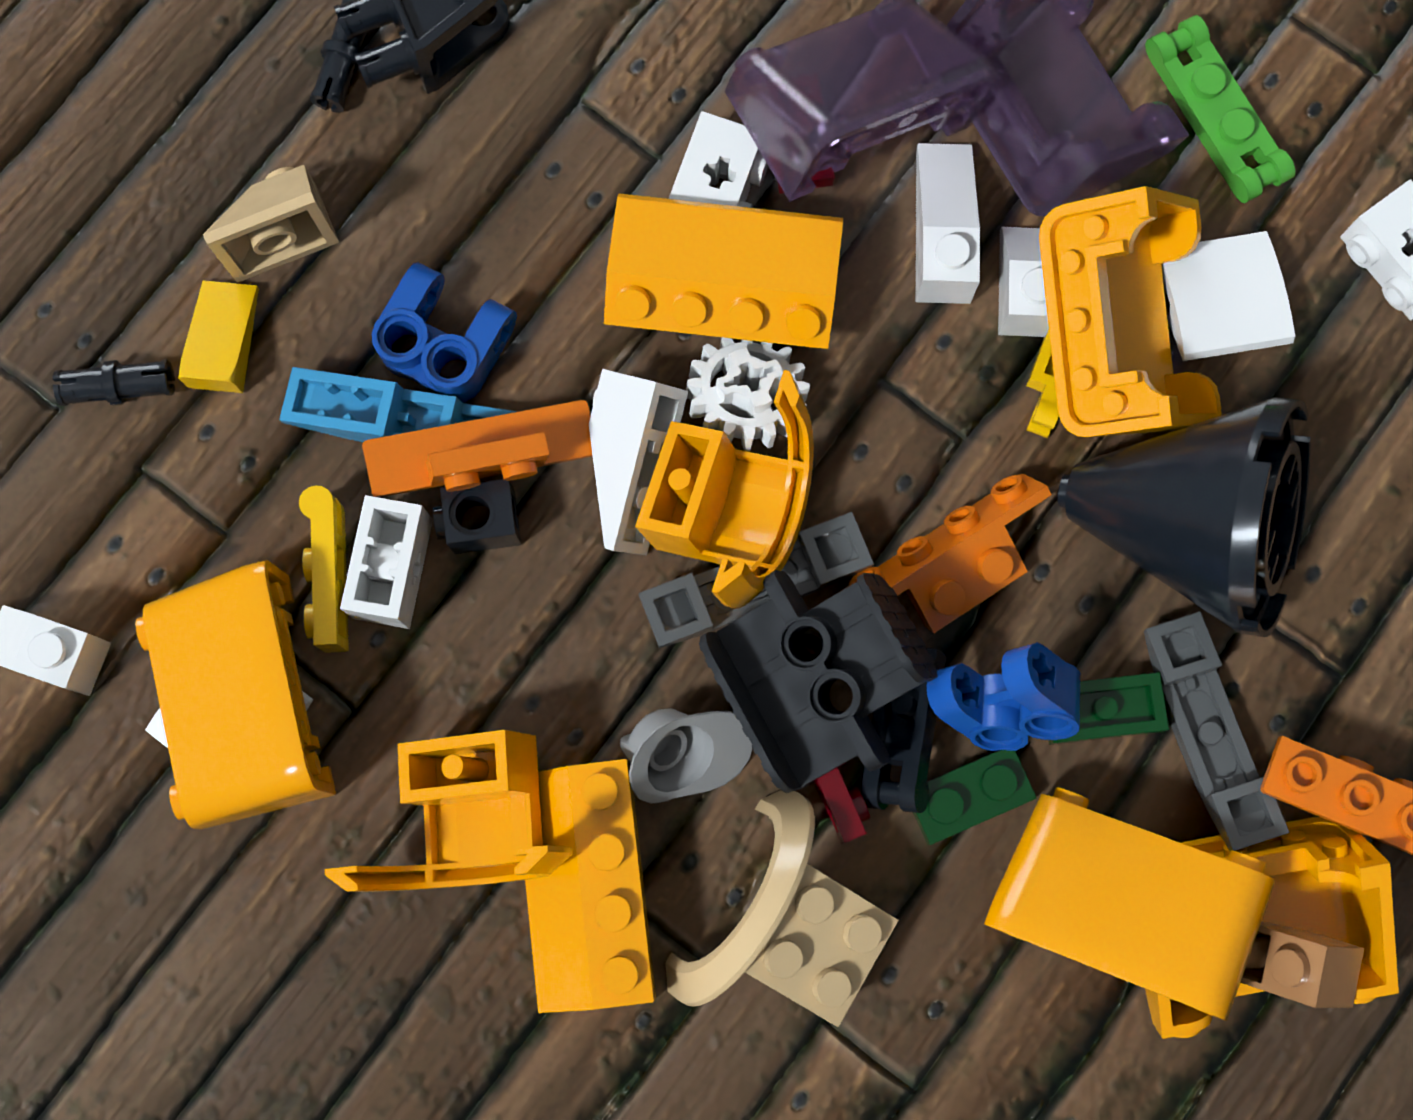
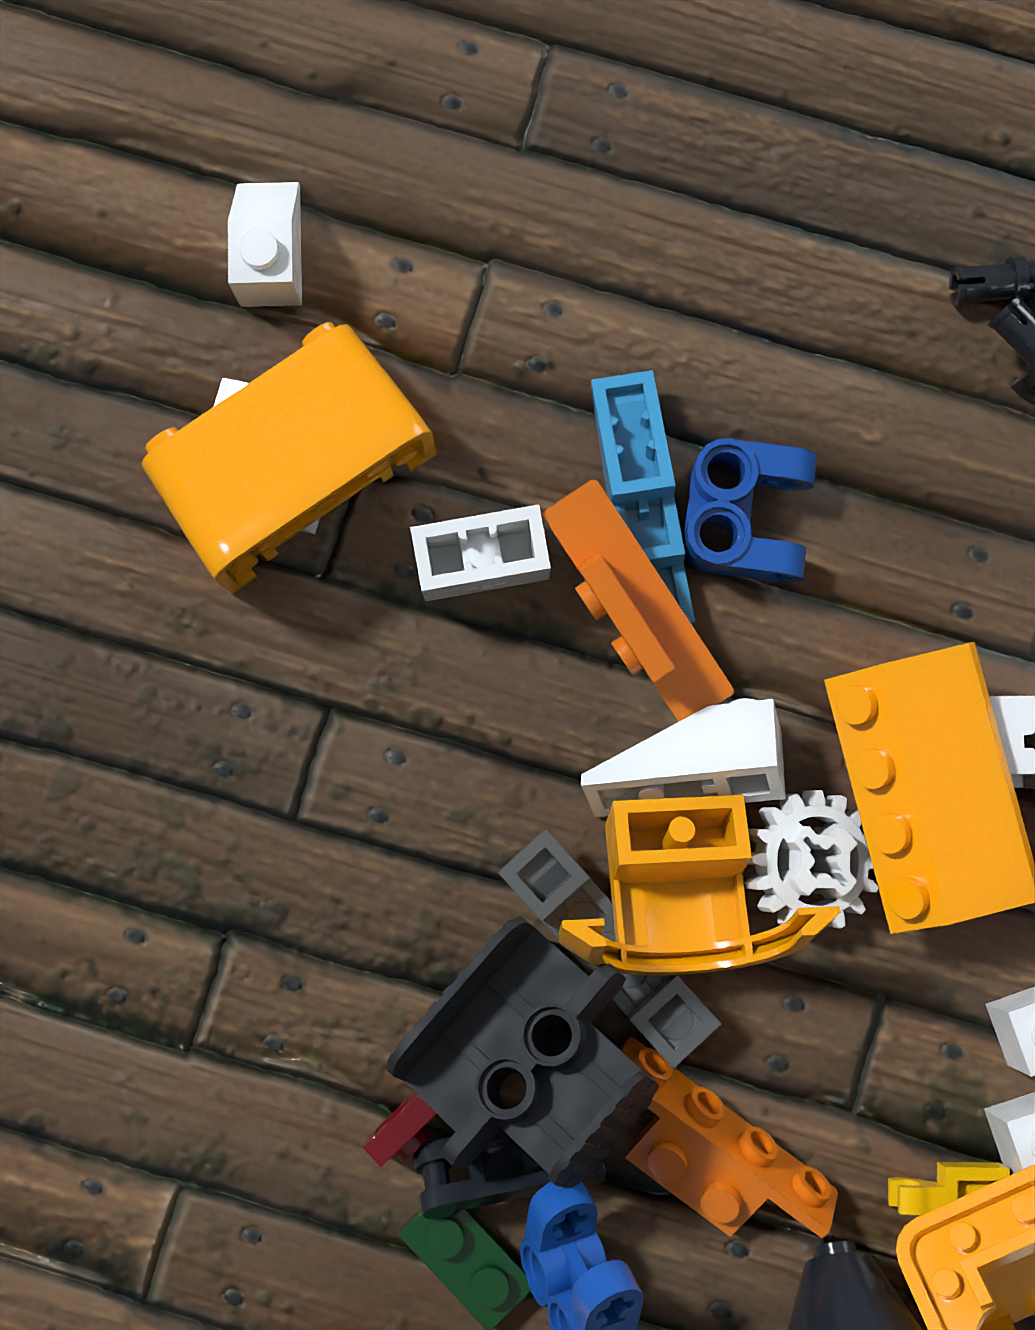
camera: 65 degrees right, 5 degrees up
black pin [52,359,175,406] -> none
yellow slope [178,280,259,393] -> none
tan slope [203,165,339,283] -> none
yellow plate [299,485,349,653] -> none
light orange piece [325,730,573,892] -> none
black brick [433,479,522,554] -> none
light orange slope [525,759,656,1013] -> none
light grey piece [620,708,753,804] -> none
tan piece [665,790,899,1027] -> none

